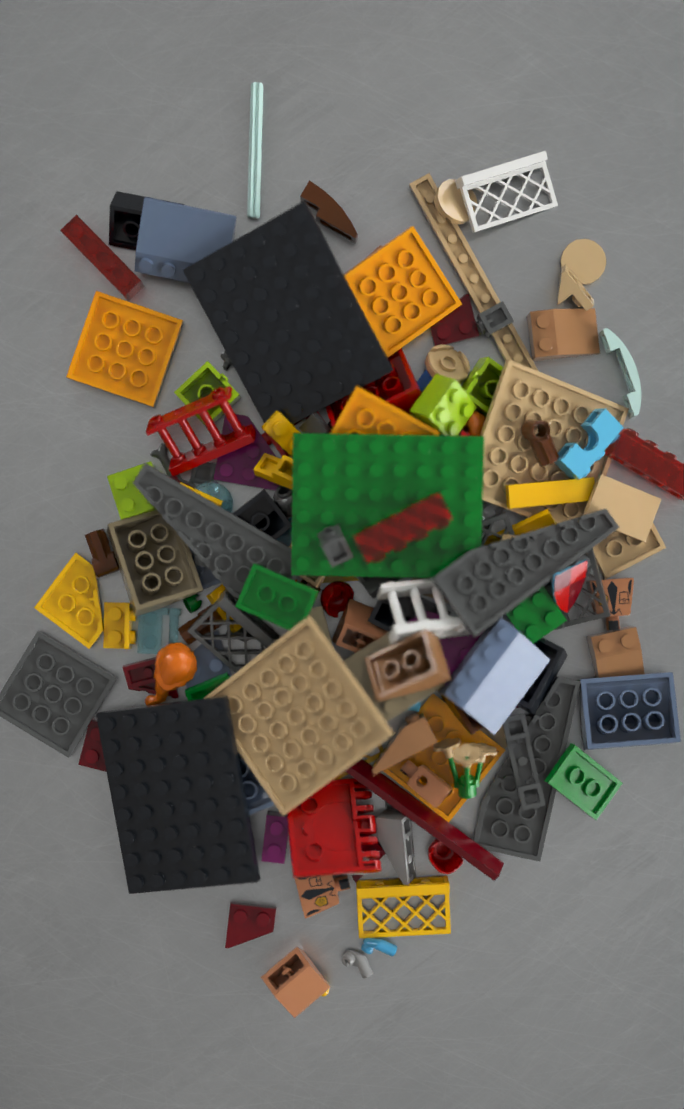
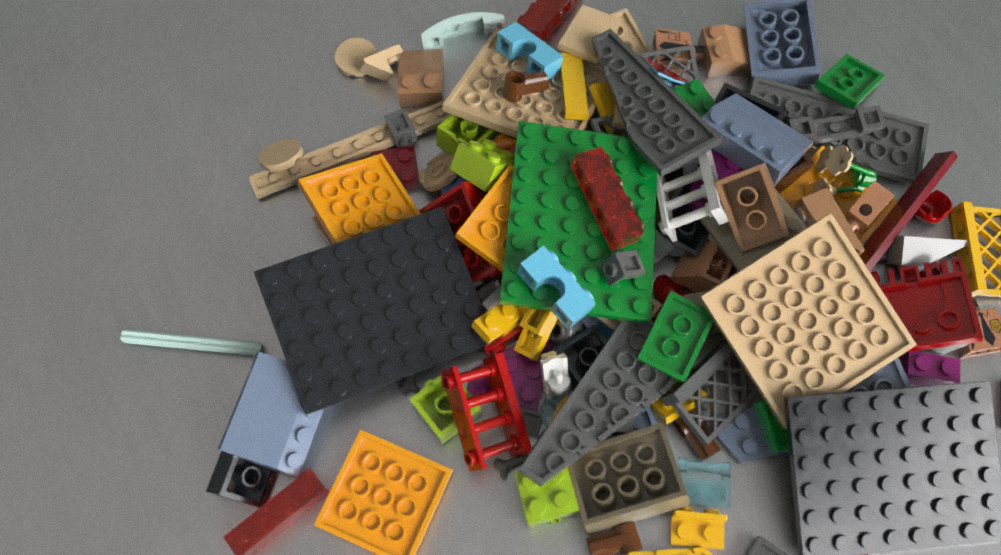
camera: 80 degrees left, 20 degrees down
dark red wing [122,657,179,699] -> none
orange hair [145,642,197,706] -> none
green hinge [183,594,202,613] -> none
reddish brown slope [300,180,358,243] -> none
white fence [455,151,558,233] -> none
none -> dark grey tile [482,287,501,312]
none -> medium azure arch [517,245,596,330]
none -> white hips [540,351,571,400]

